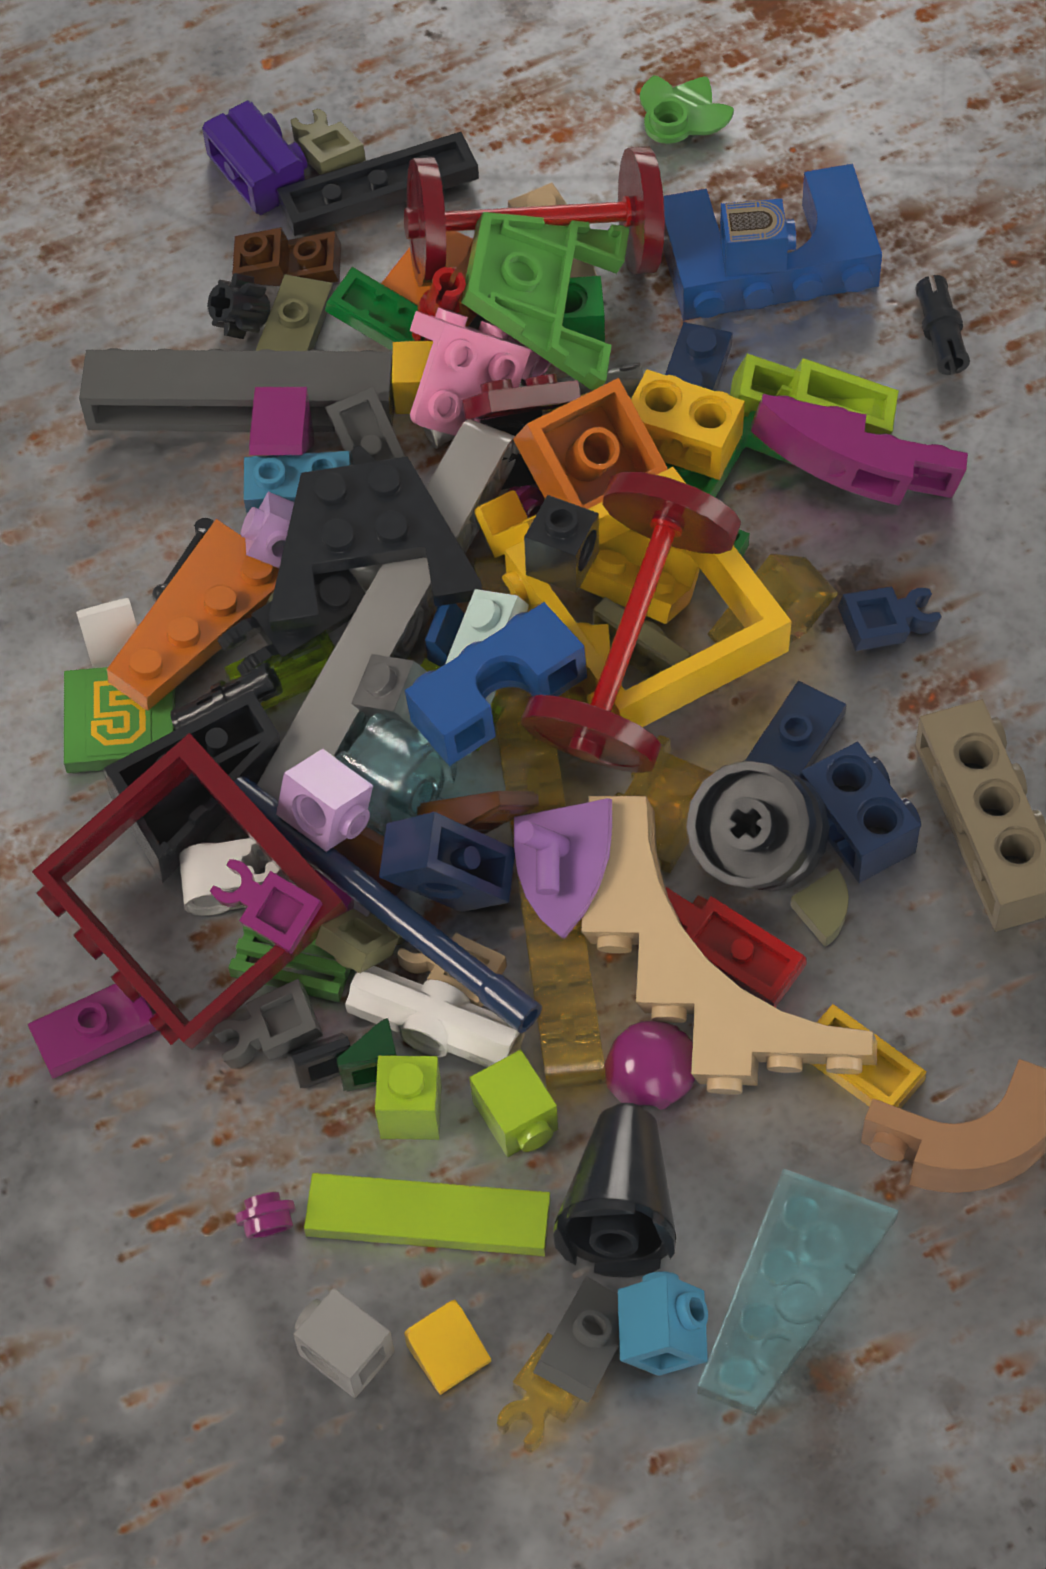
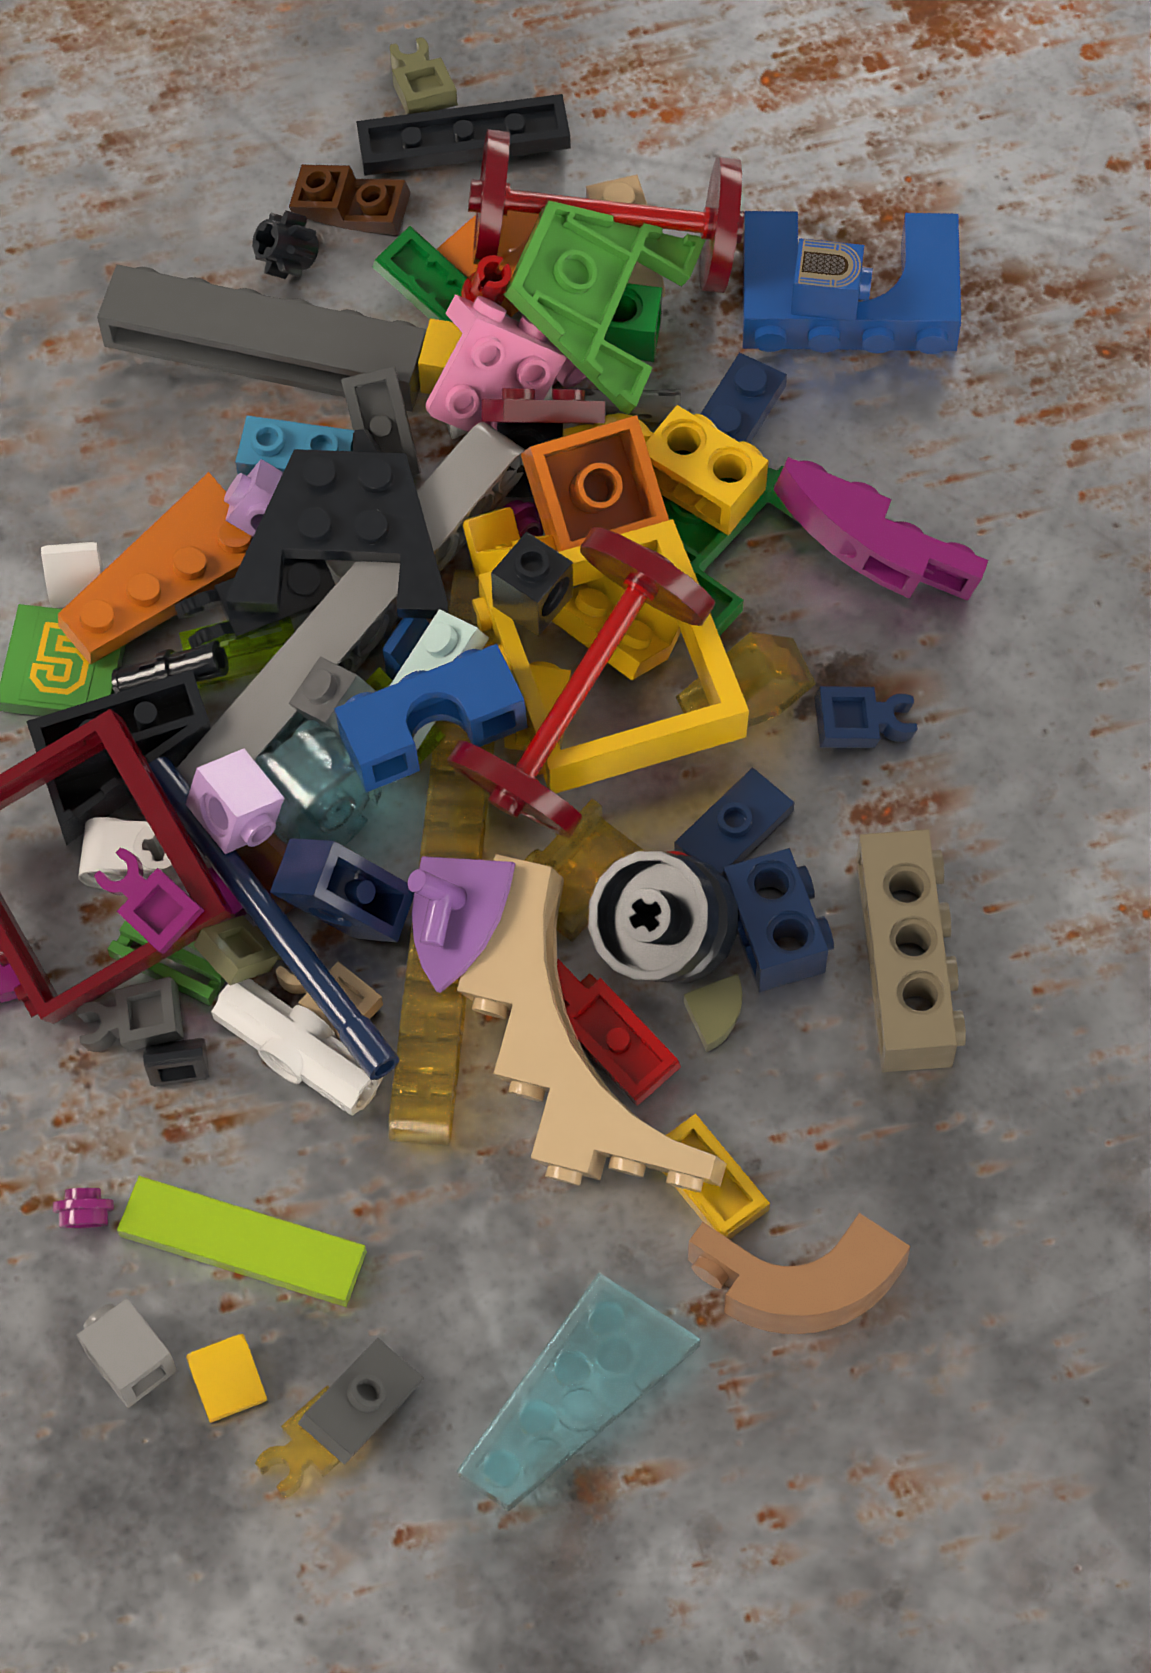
camera: 10 degrees right, 5 degrees up
black hinge [152,518,214,602] -> none
dark purple brick [202,100,308,216] -> none
magenta slope [249,387,314,455] -> none
olive plate [255,274,334,351] -> none
dark green slope [337,1018,397,1092] -> none
lime brick [375,1056,442,1140] -> none
reddish brown slope [417,791,539,834] -> none
lime brick [469,1049,559,1158] -> none
black cone [553,1103,676,1277] -> none
olive plate [593,597,691,677] -> none
magenta hair [603,1020,695,1110] -> none
dark azure brick [618,1272,708,1376] -> none
bright green plate [640,75,734,144] -> none
lime slope [730,353,899,435] -> none
black pin [915,275,970,375] -> none

